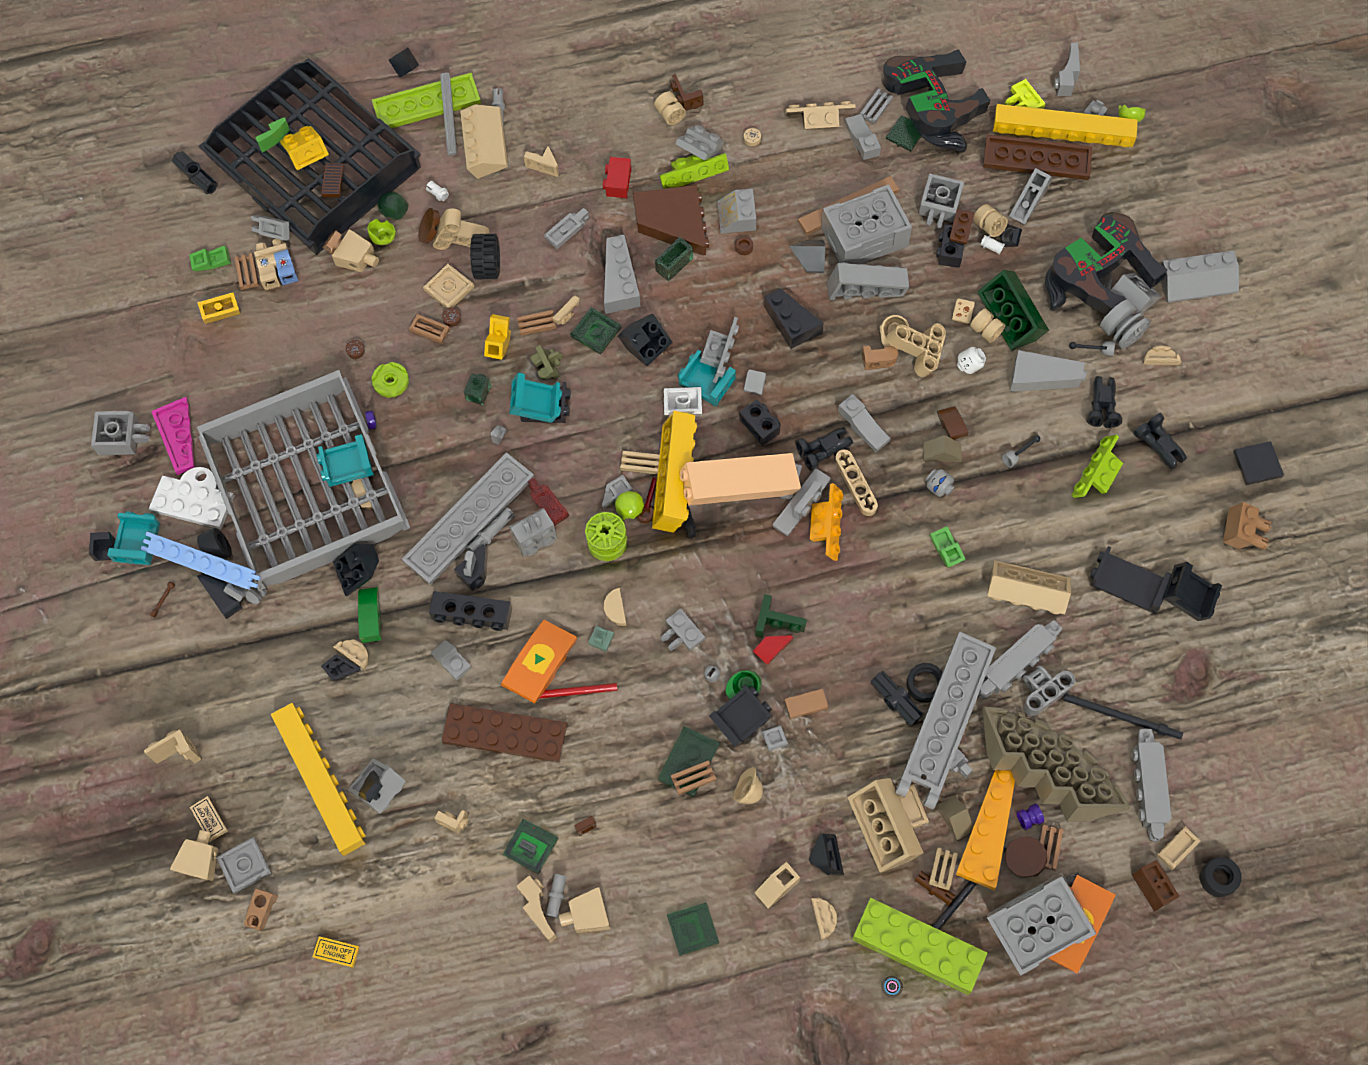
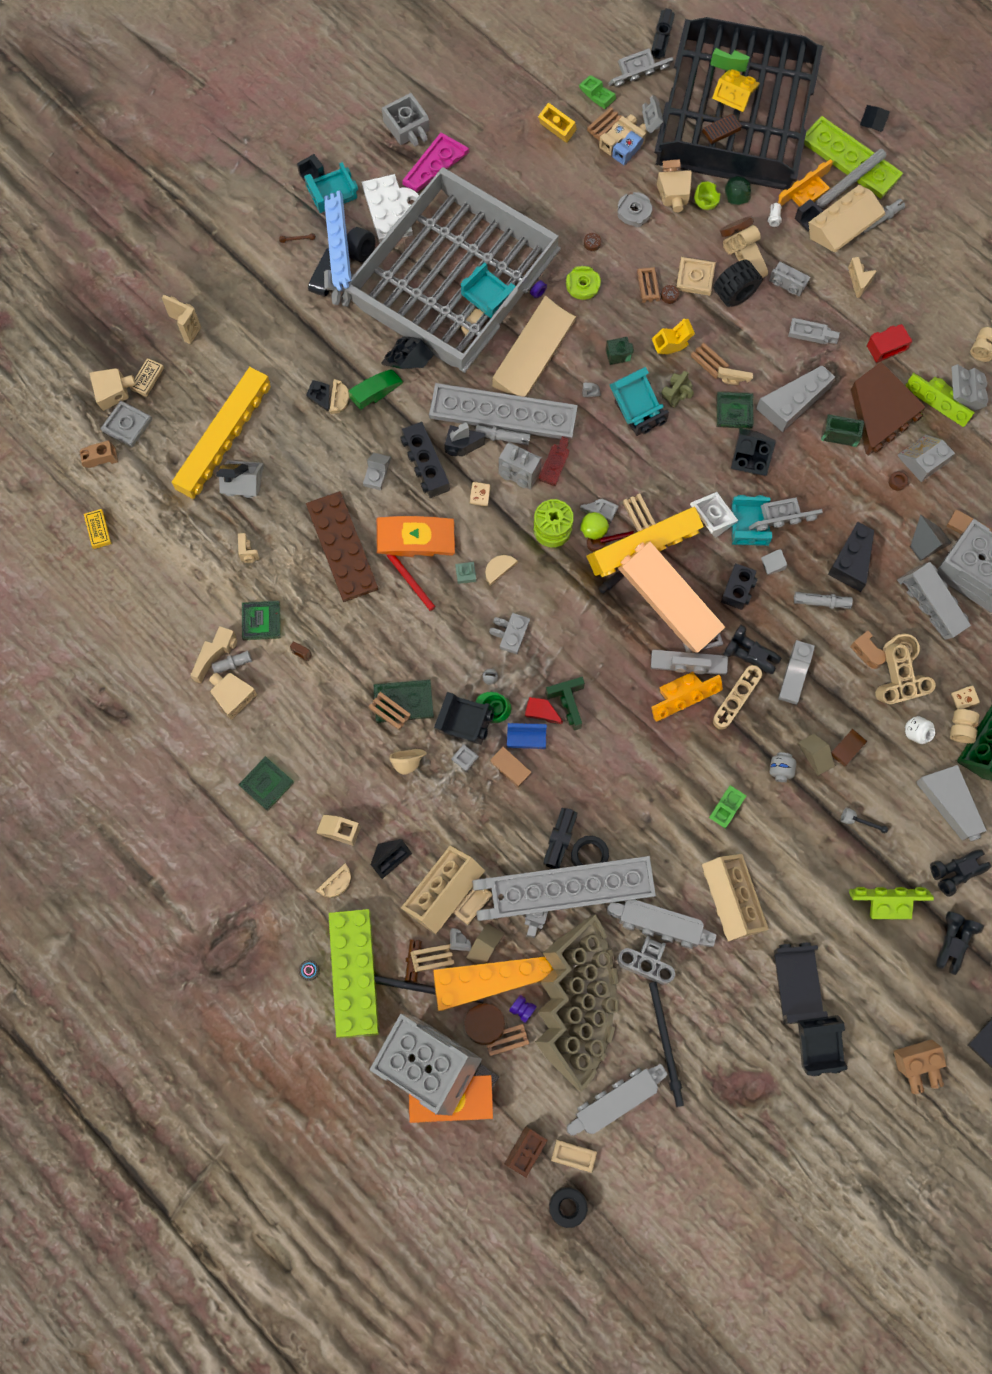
camera: 55 degrees right, 5 degrees up
none -> light grey tile [450,928,471,951]
none -> tan slope [470,482,491,507]
none -> tan arch [492,295,576,397]
none -> blue panel [507,723,547,749]
none -> light grey bracket [608,48,674,87]
none -> light grey plate [617,192,652,227]
none -> light grey bracket [769,262,811,297]
none -> light orange bracket [778,159,833,207]
none -> black panel [794,199,823,232]
none -> light grey pin [794,592,853,609]

